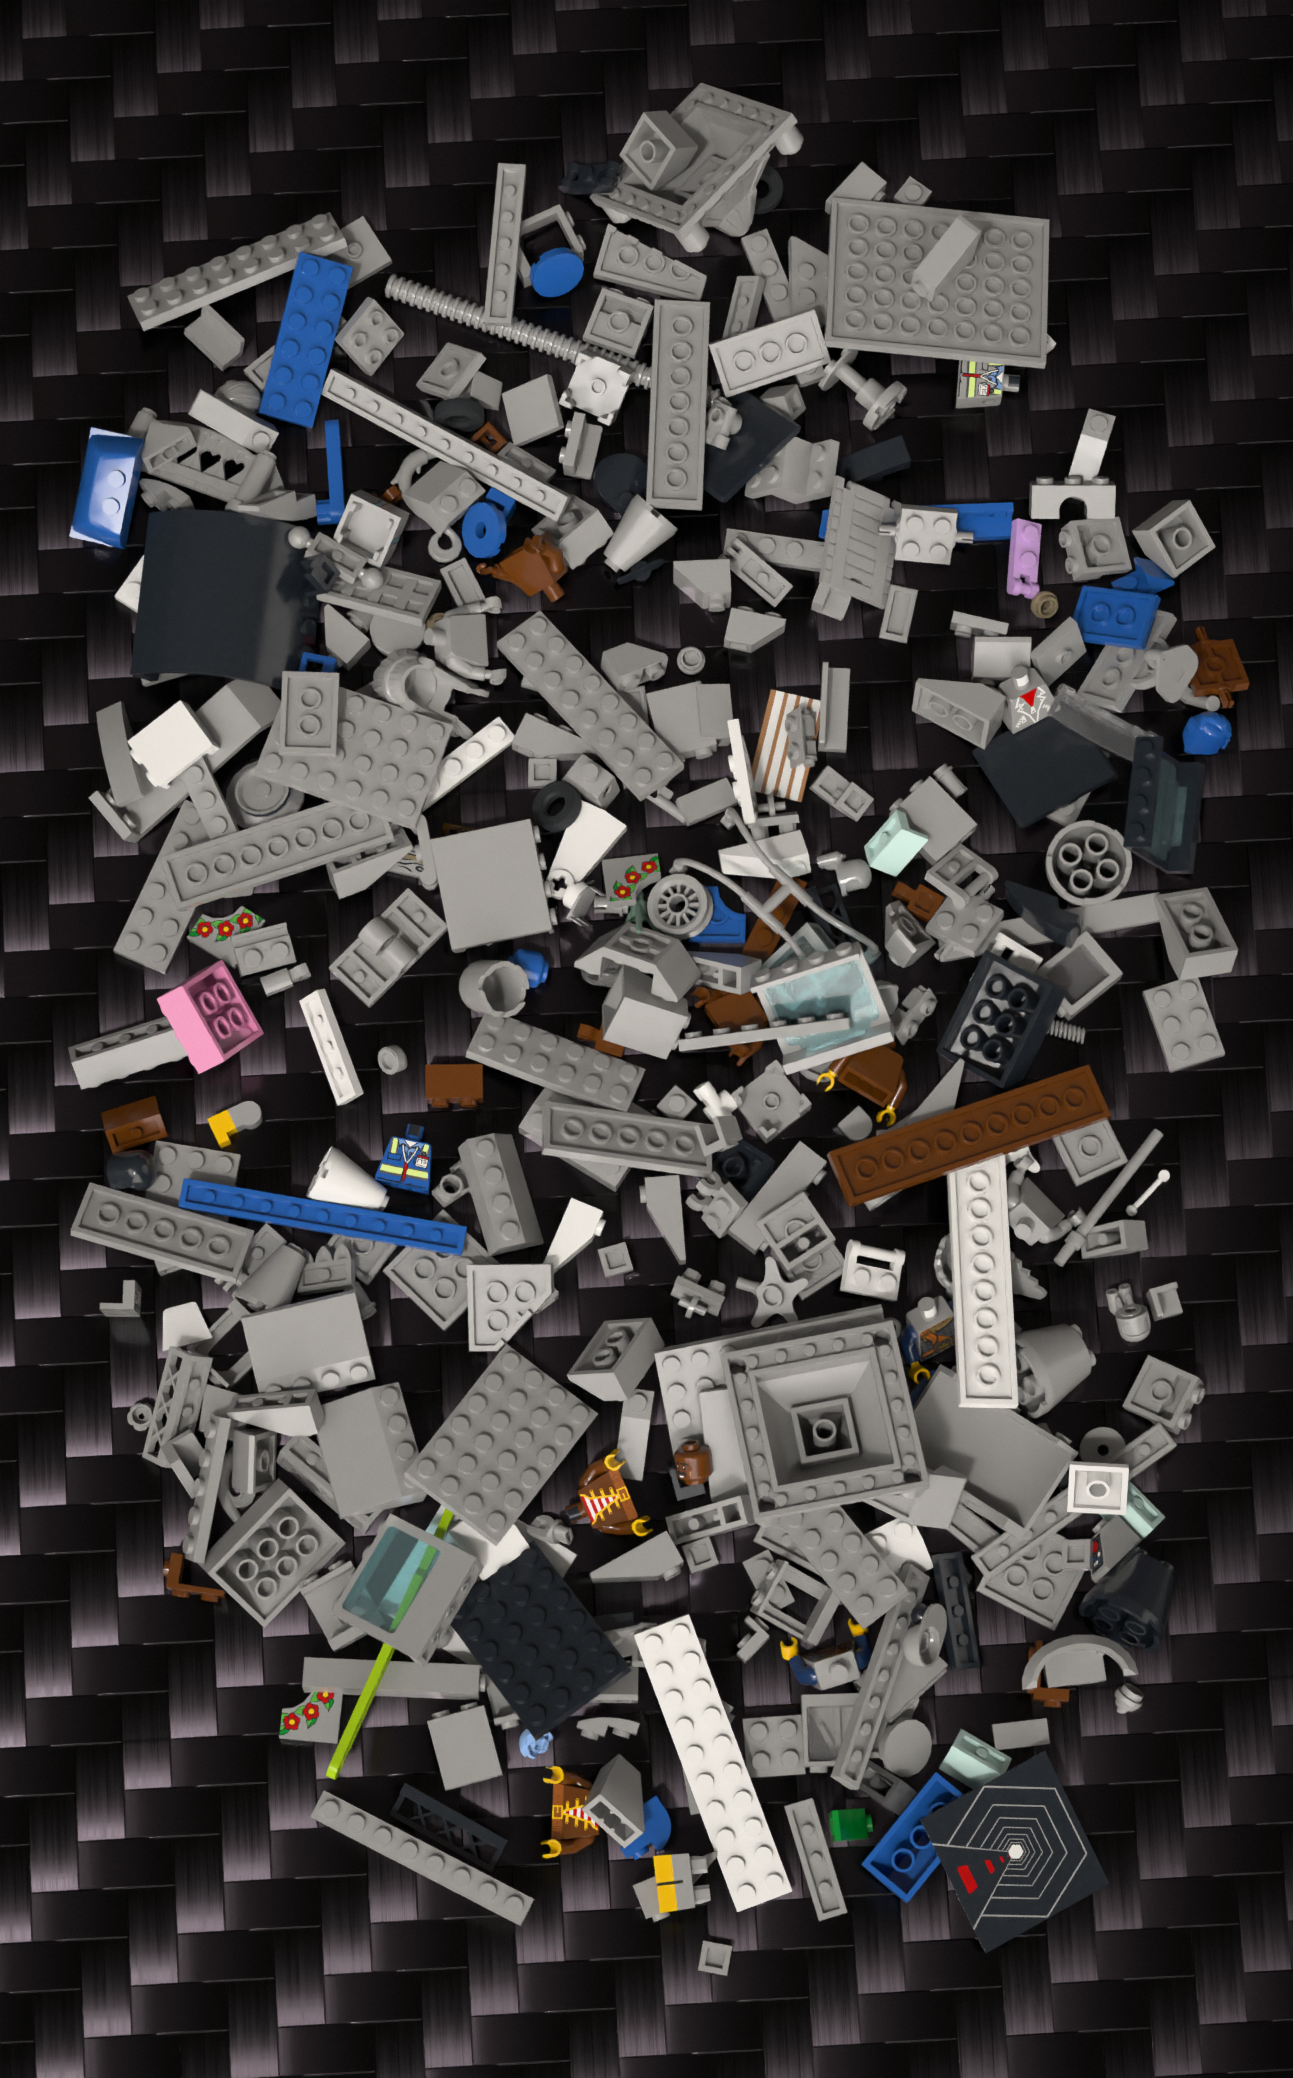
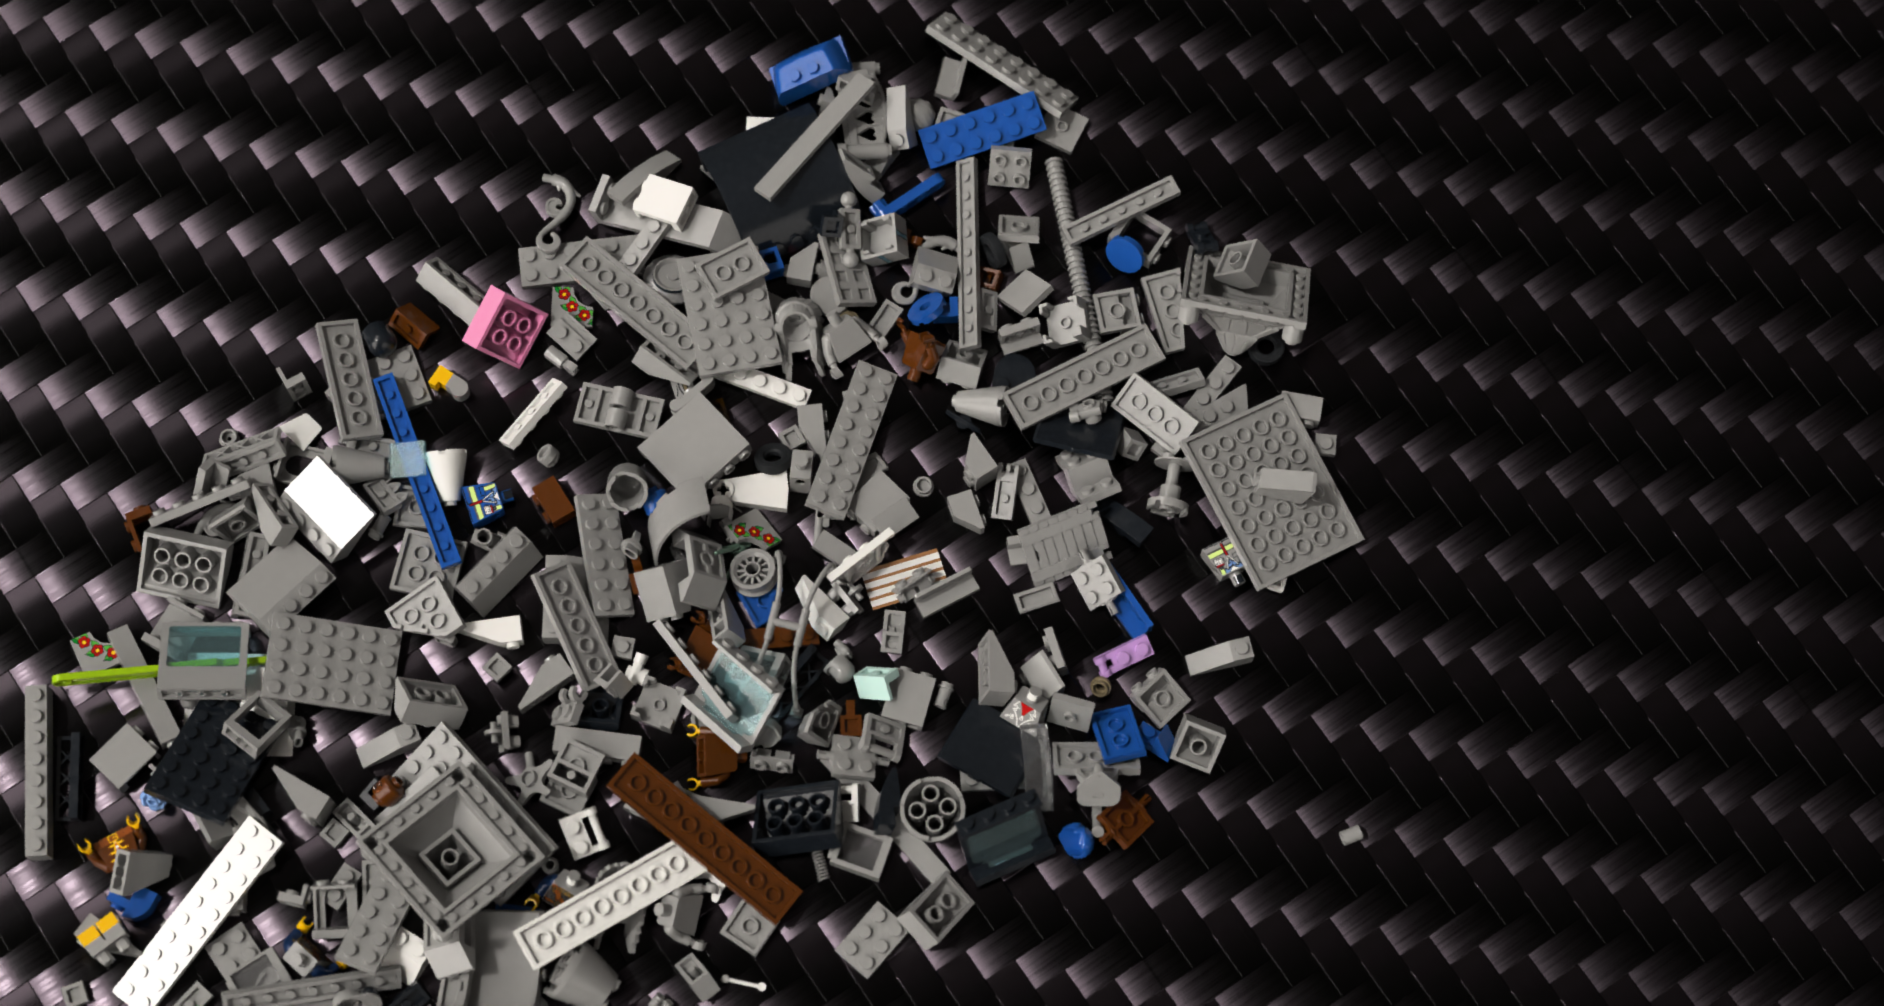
camera: 55 degrees right, 5 degrees down
torso [565,1449,653,1536] -> none
light grey slope [577,1717,640,1741] -> none
light grey slope [600,642,668,693] -> none
light grey tile [838,1106,872,1141] -> none
arch [1029,476,1116,519] -> none
light grey bar [1054,1129,1163,1266] -> none
none -> light grey window [222,690,292,759]
none -> clear light blue piece [388,441,428,479]
none -> light grey plant [536,173,581,254]
none -> light grey piece [620,530,642,560]
none -> light grey panel [648,476,710,566]
none -> light grey tile [754,72,875,202]

